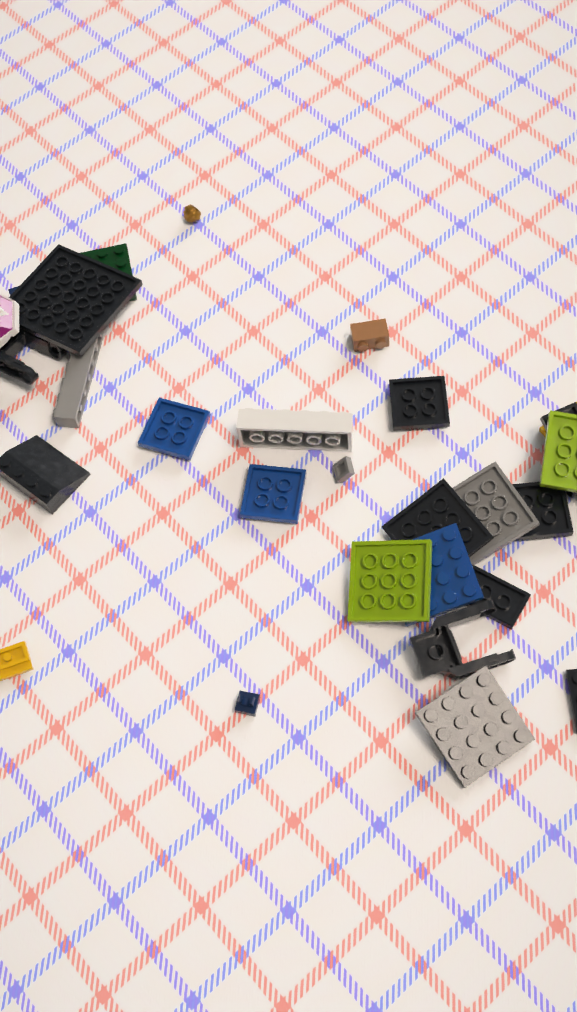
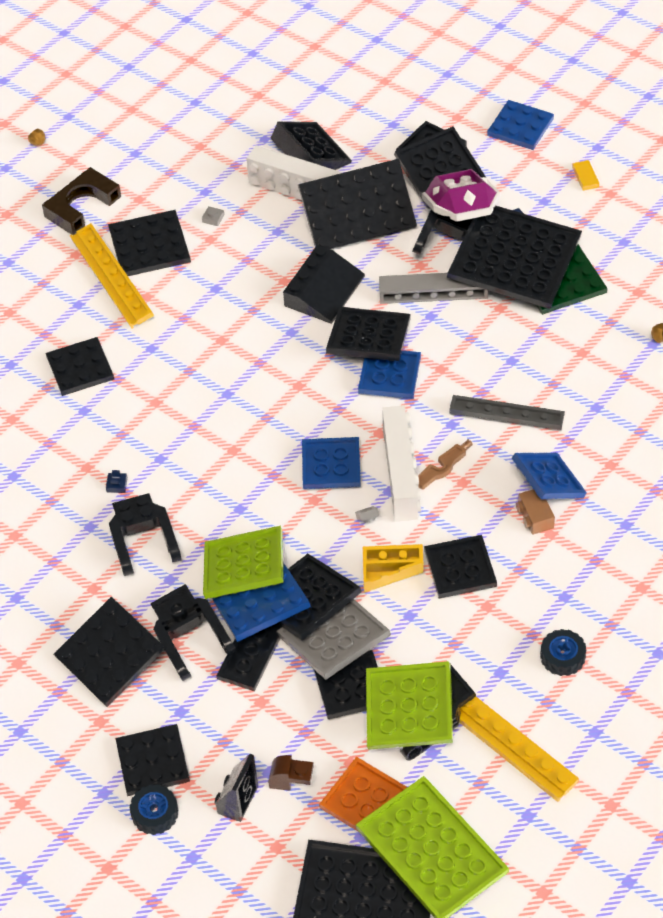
camera: 75 degrees right, 10 degrees down
none -> black plate [45,337,115,396]
none -> black plate [109,493,182,577]
none -> black plate [326,306,411,361]
none -> yellow wedge [362,544,424,593]
none -> medium nougat piece [418,439,473,490]
none -> dark grey plate [449,395,565,430]
none -> blue plate [512,452,587,499]
none -> black wheel [540,629,587,676]

